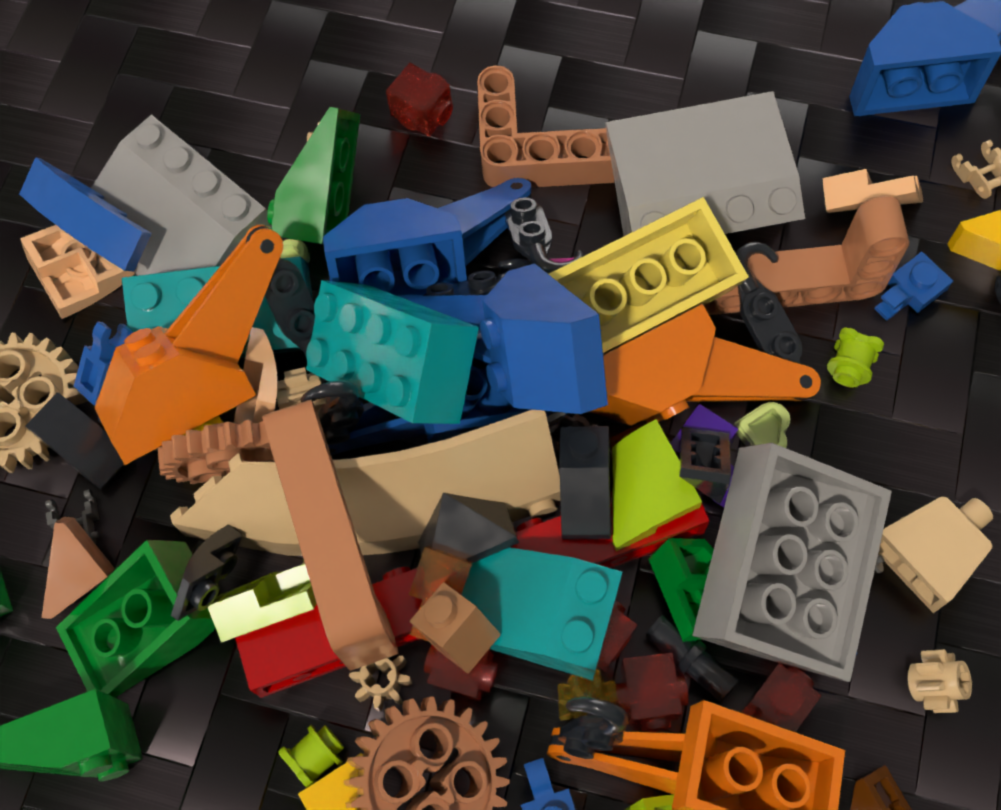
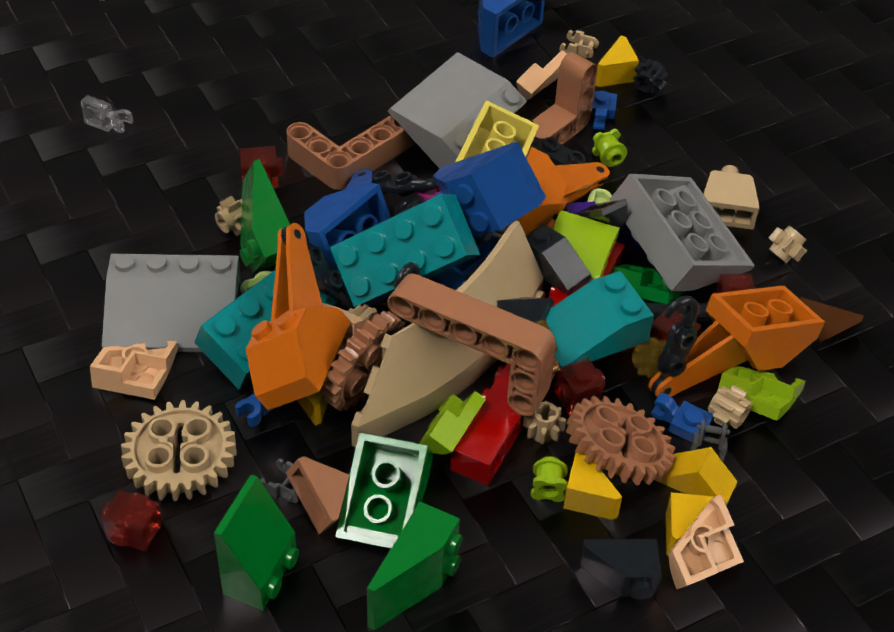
camera: 50 degrees left, 20 degrees down
blue slope [19,157,152,272] -> none
black slope [25,392,125,491] -> none
blue plate [74,322,133,406] -> none
black slope [171,524,242,621] -> none
medium nougat brick [409,582,501,674] -> none

